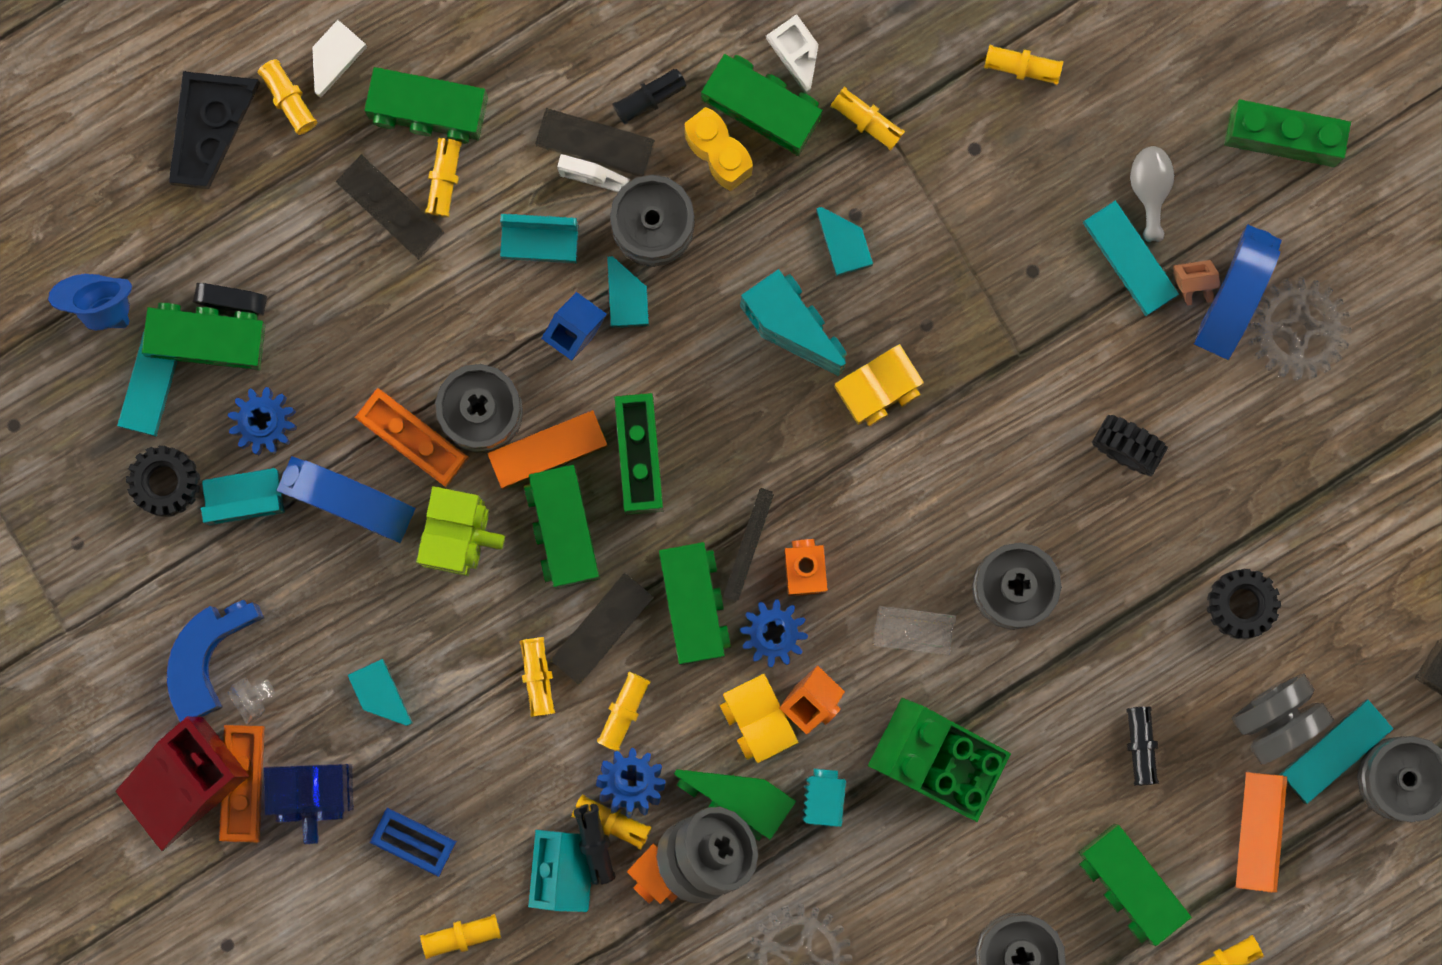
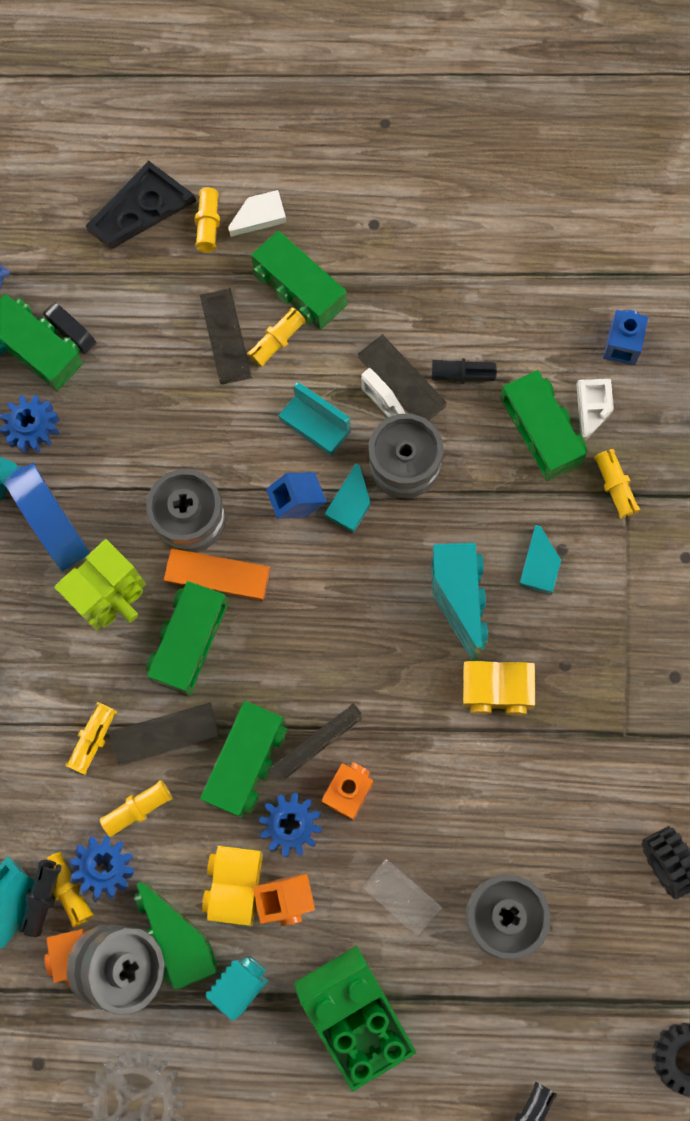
camera: 40 degrees right, 10 degrees down
orange tile [354,388,469,487] -> none
green brick [614,393,664,515] -> none
yellow brick [684,107,753,191] -> none

